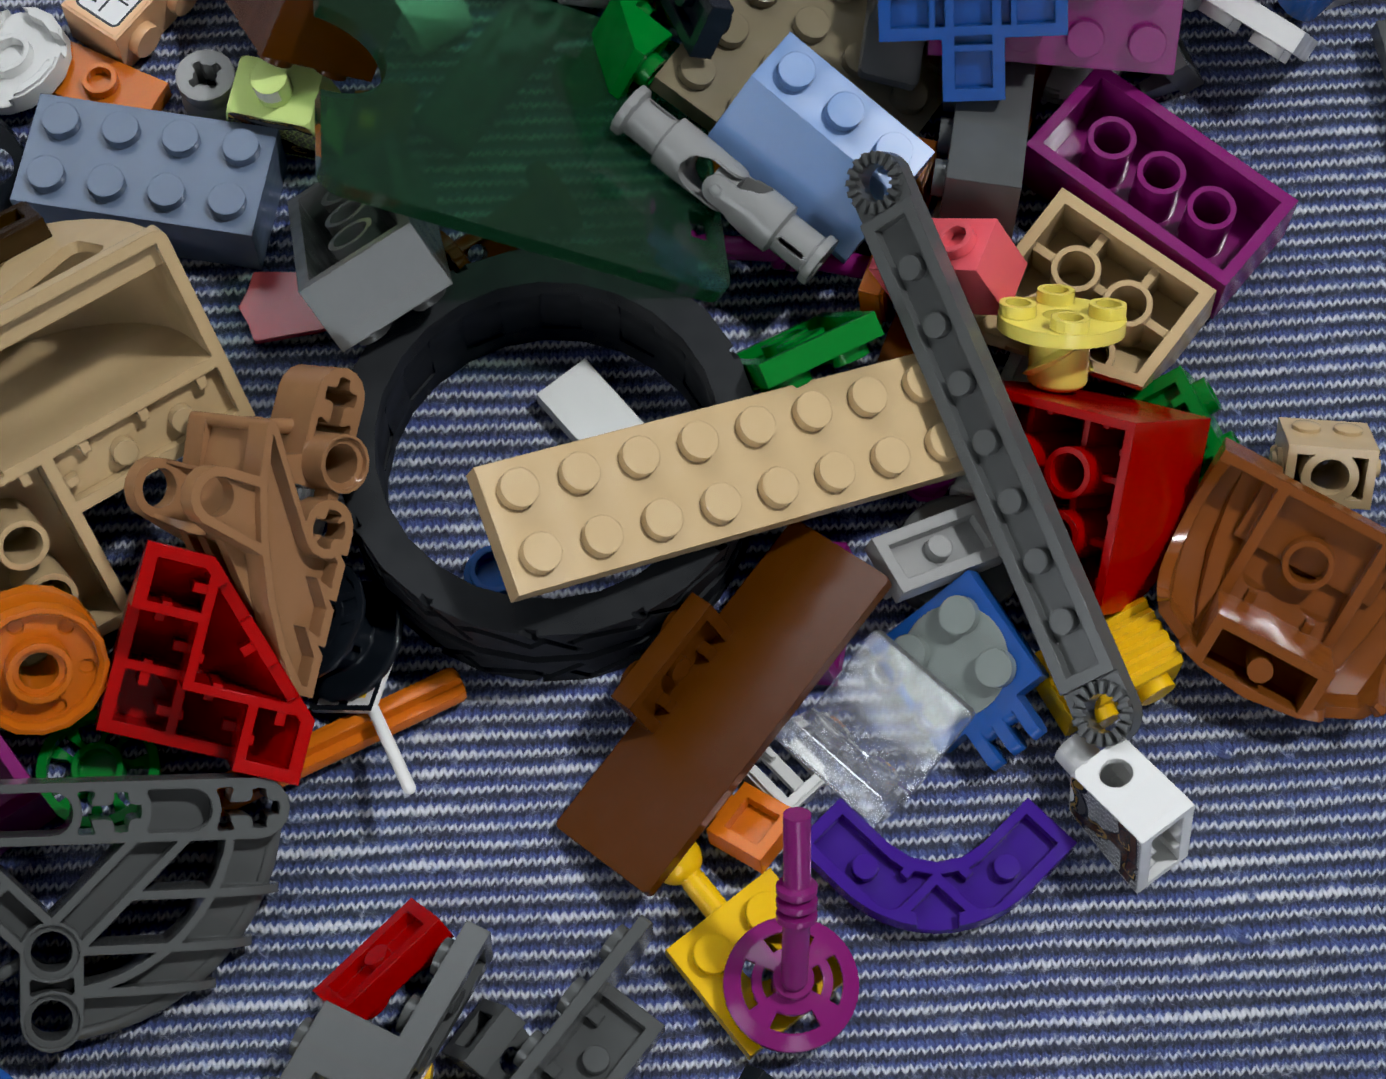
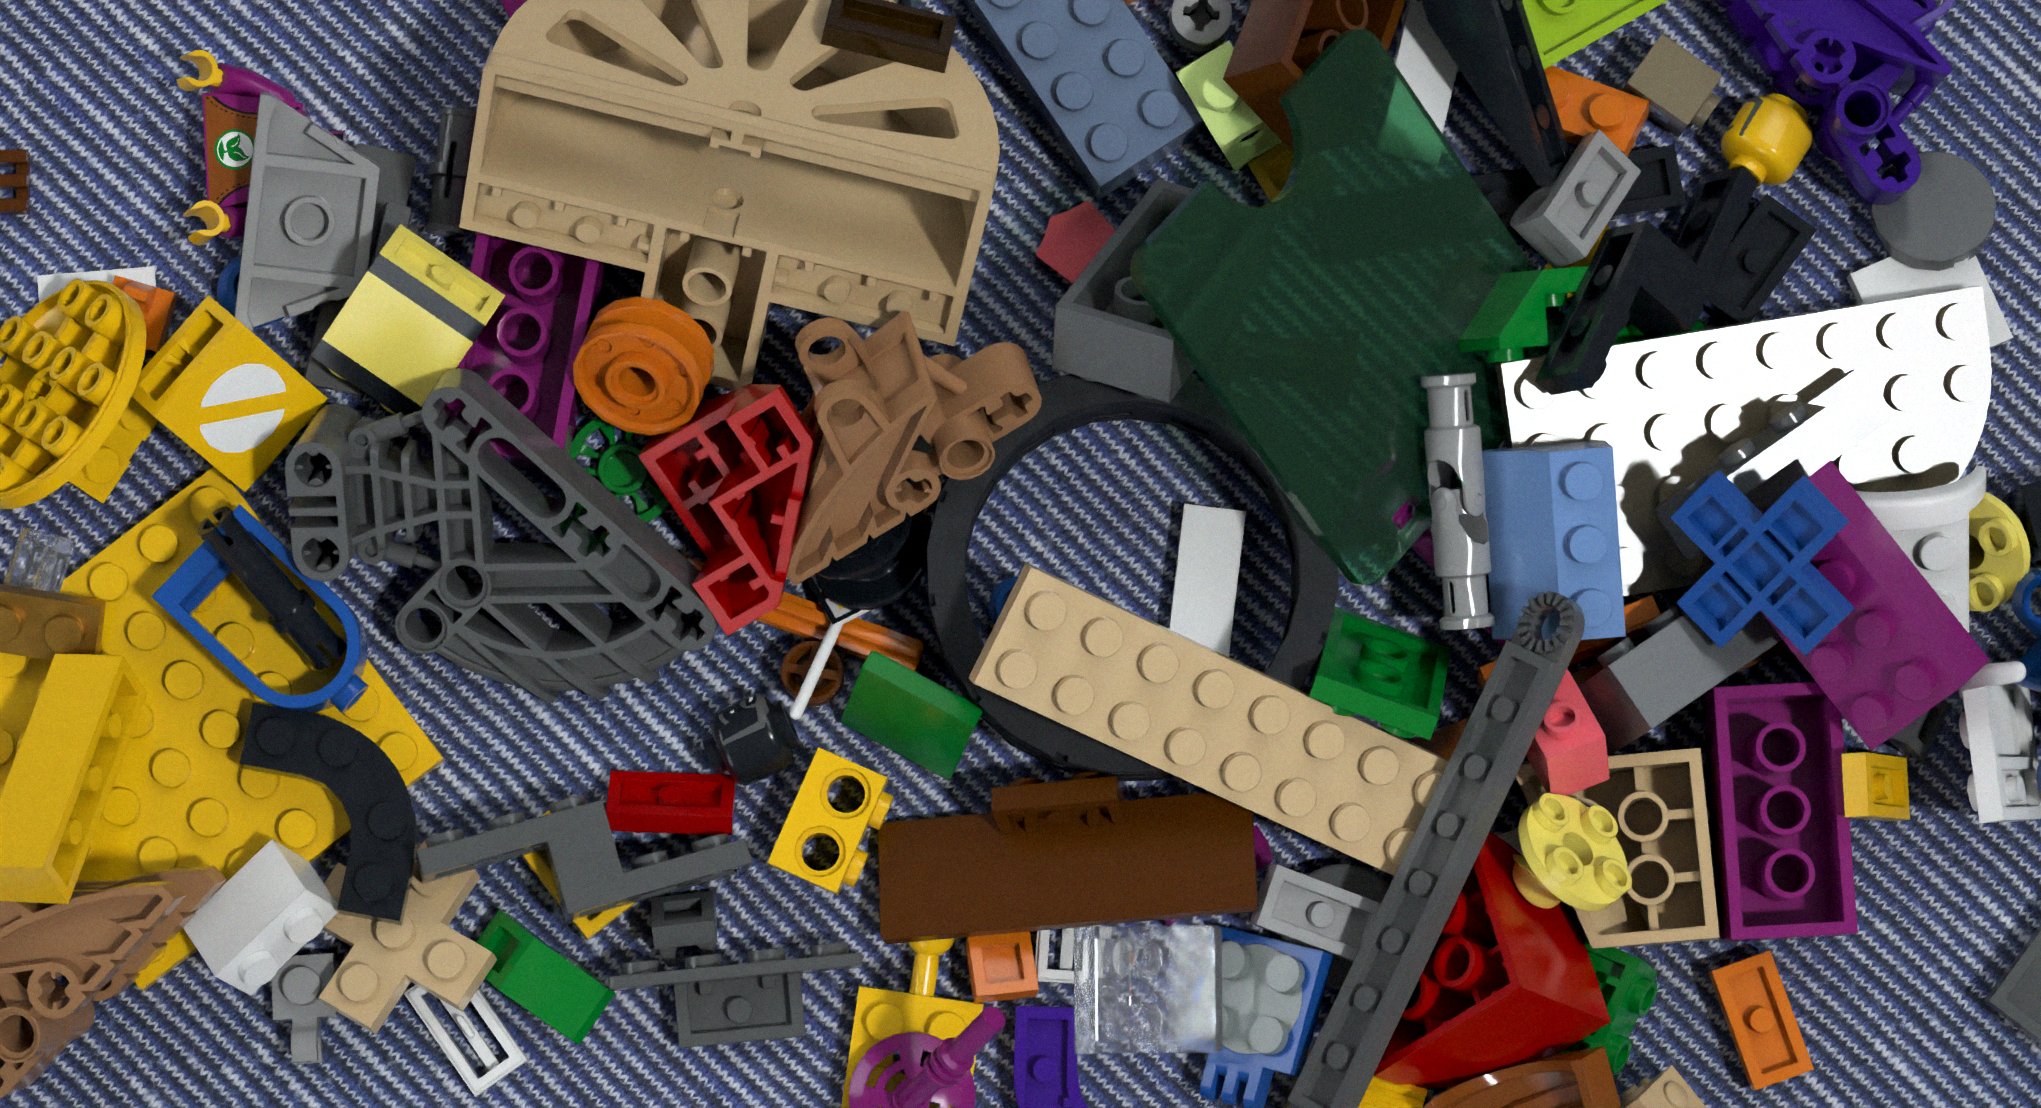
camera: 40 degrees right, 15 degrees up
none -> black head [702,693,801,786]
none -> yellow brick [767,747,894,896]
none -> reddish brown wheel [781,641,844,707]
none -> green tile [840,650,984,781]
none -> orange plate [1708,950,1814,1091]
none -> yellow plate [1841,752,1910,821]

